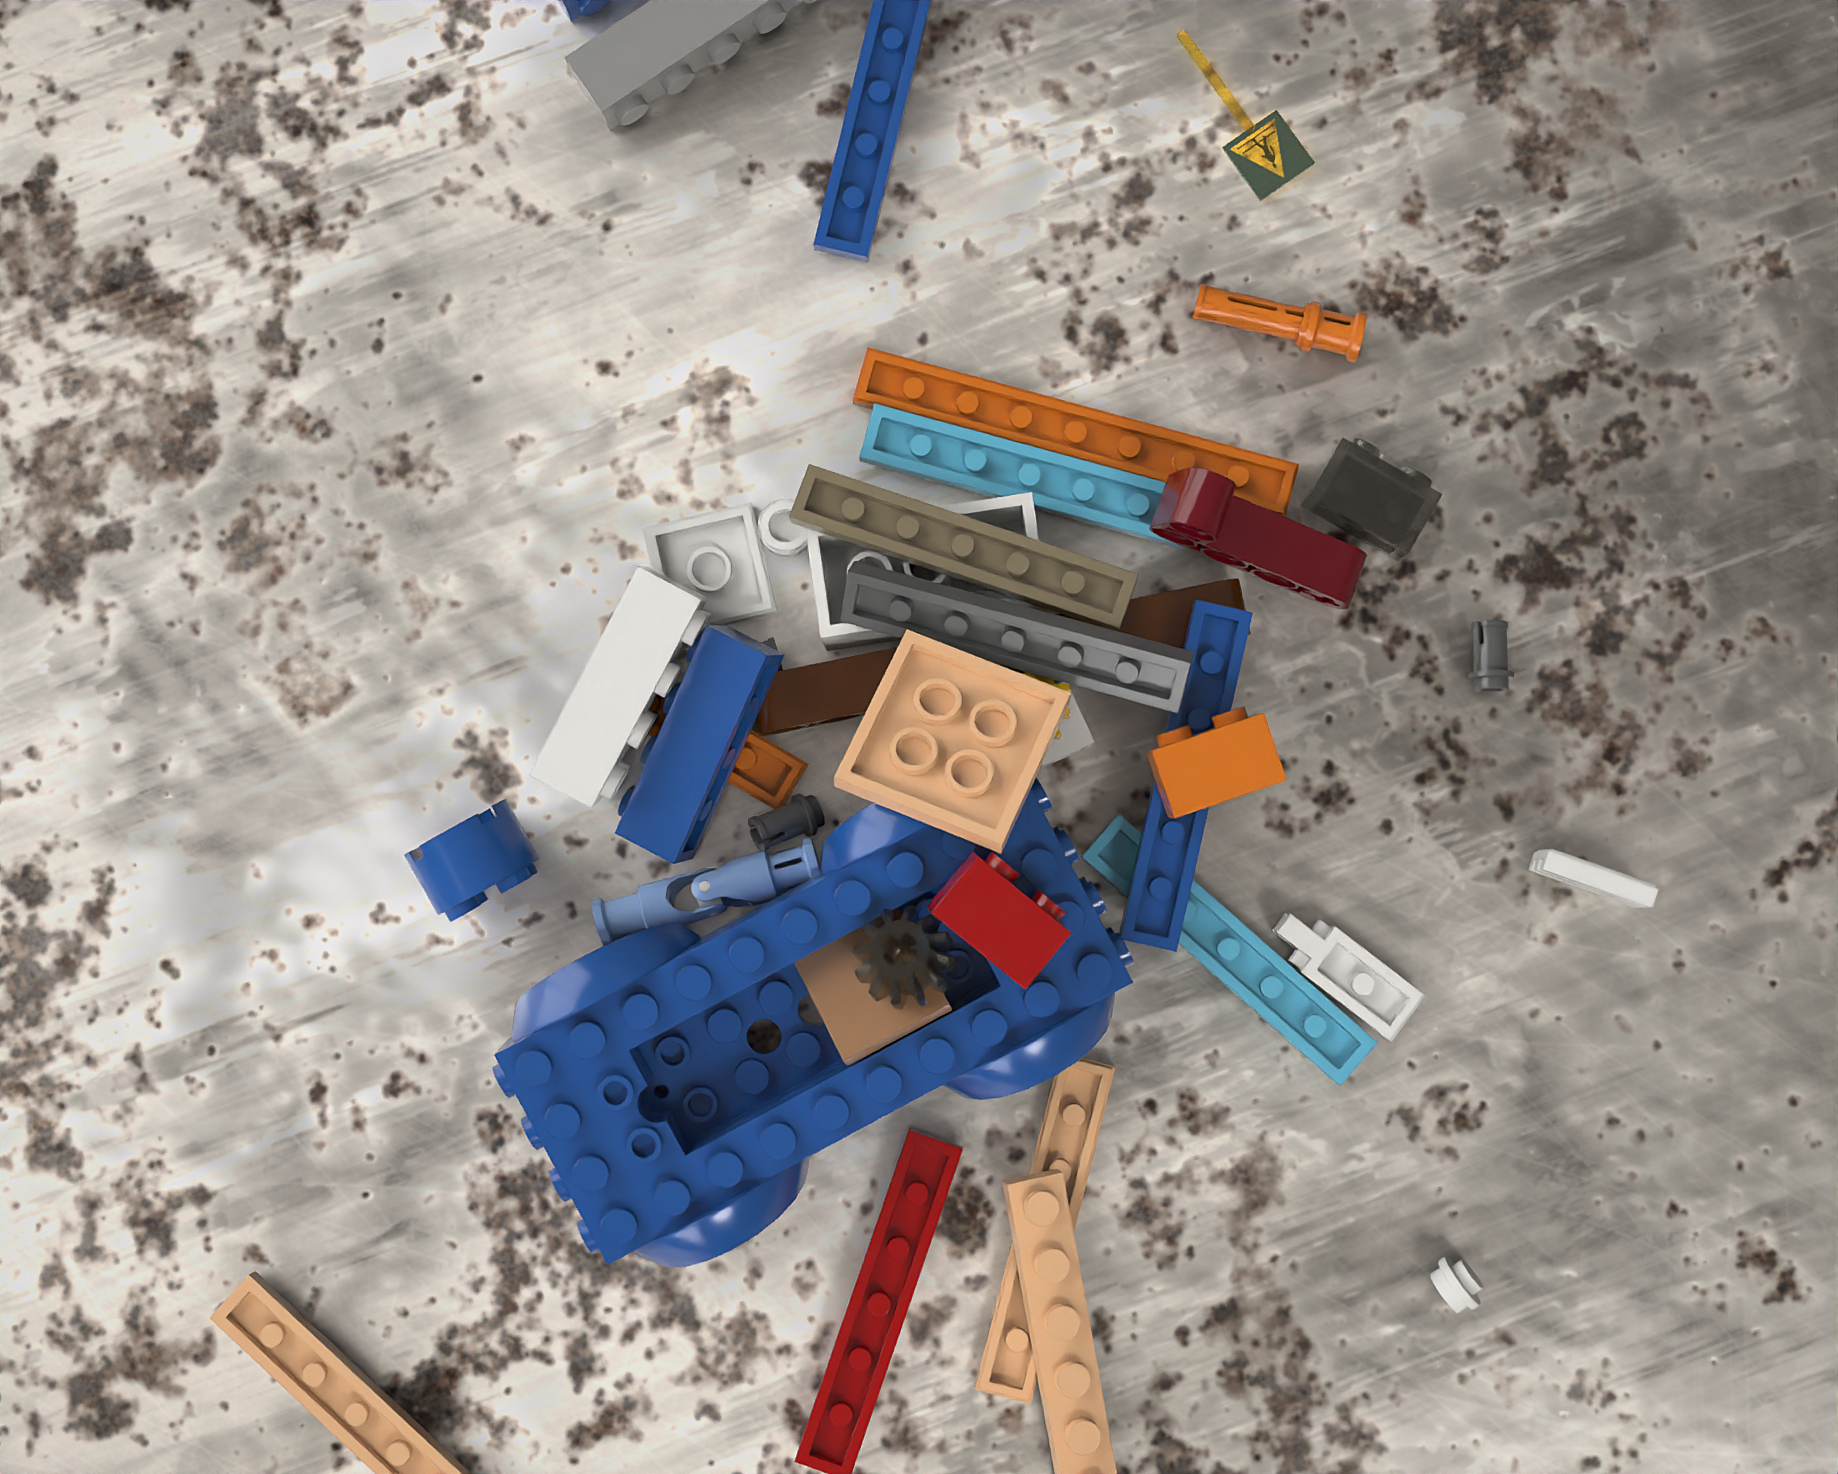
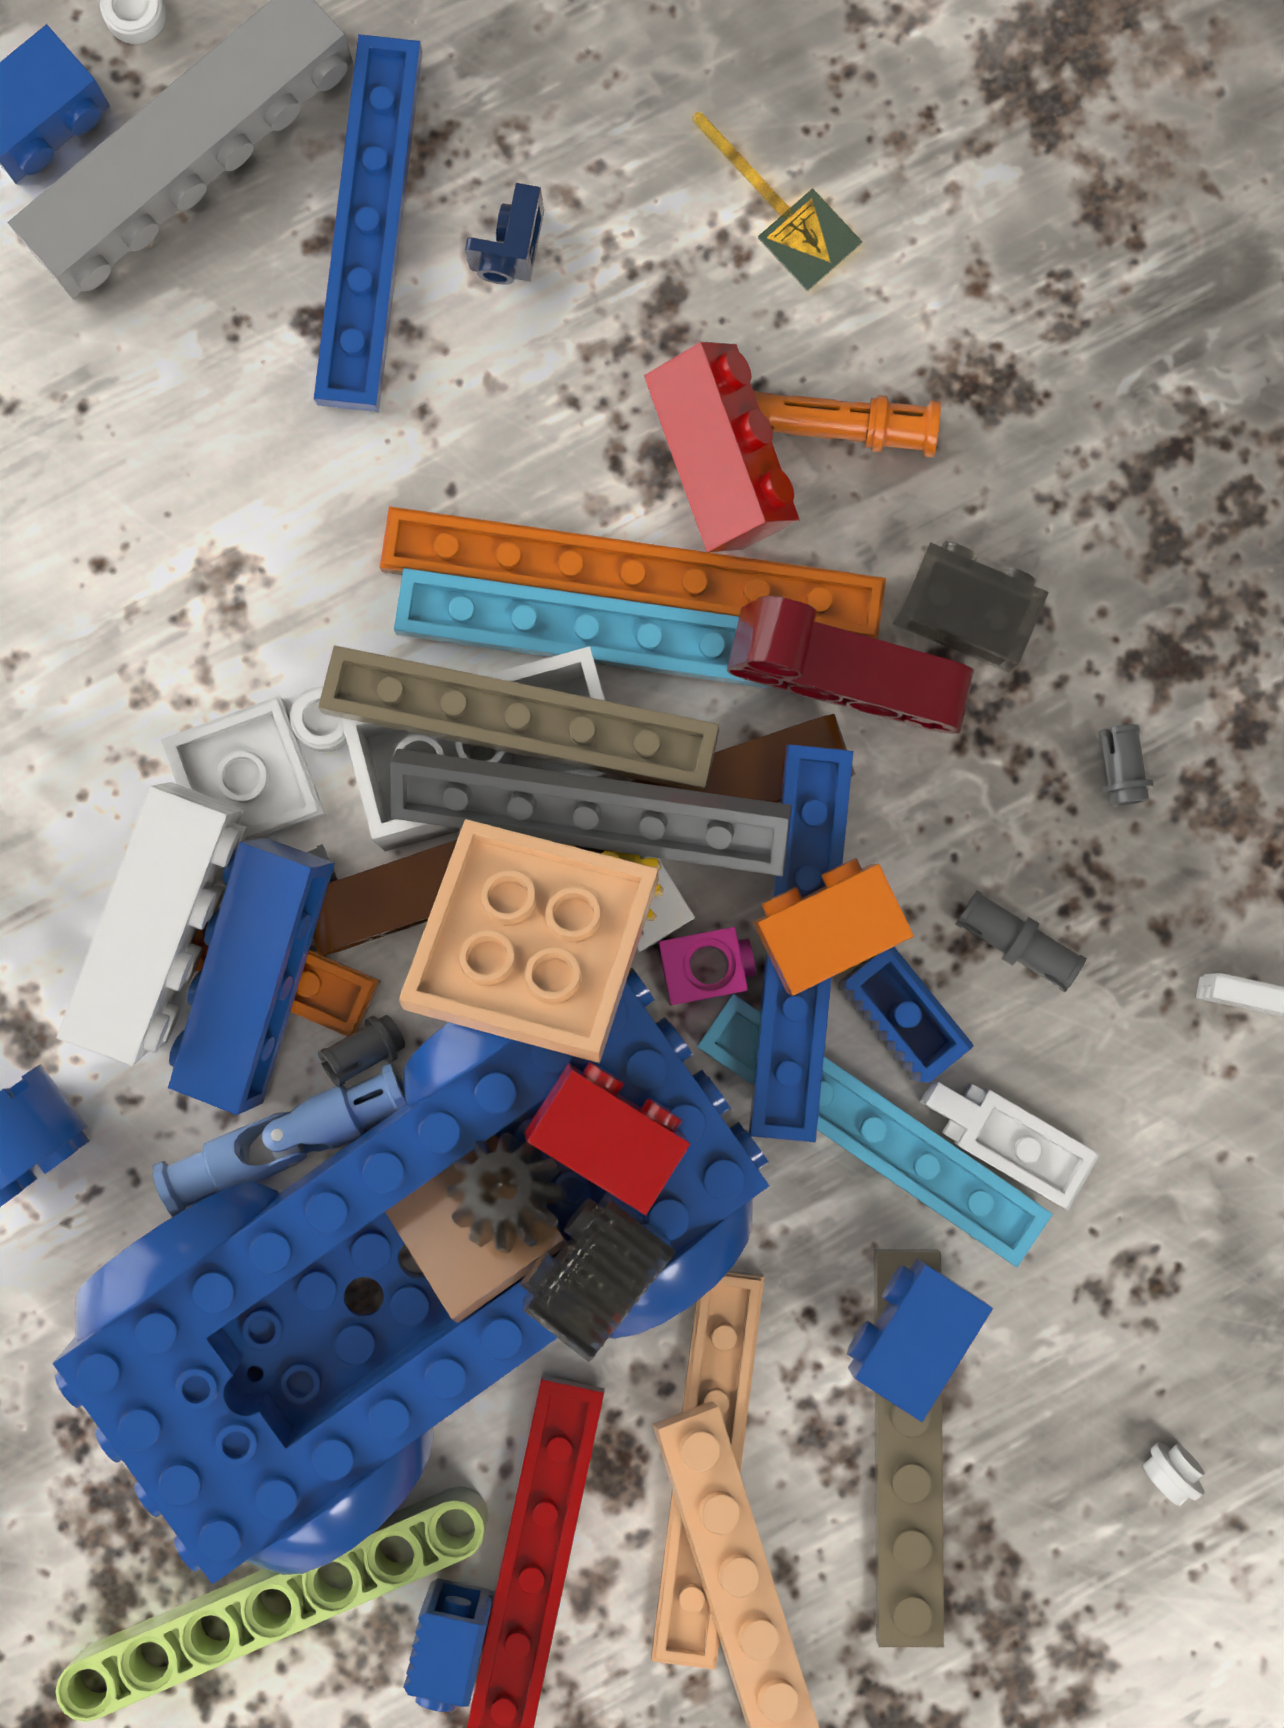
camera: 15 degrees left, 0 degrees up
none -> yellowish green beam [56,1486,489,1722]
none -> blue brick [403,1578,494,1712]
none -> dark blue bracket [465,183,544,285]
none -> clear smoke brick [520,1192,676,1362]
none -> brick [644,342,800,552]
none -> dark pink brick [658,927,756,1006]
none -> blue brick [838,947,974,1083]
none -> blue brick [847,1258,993,1422]
none -> dark tan plate [874,1249,944,1647]
none -> dark grey pin [955,890,1087,993]

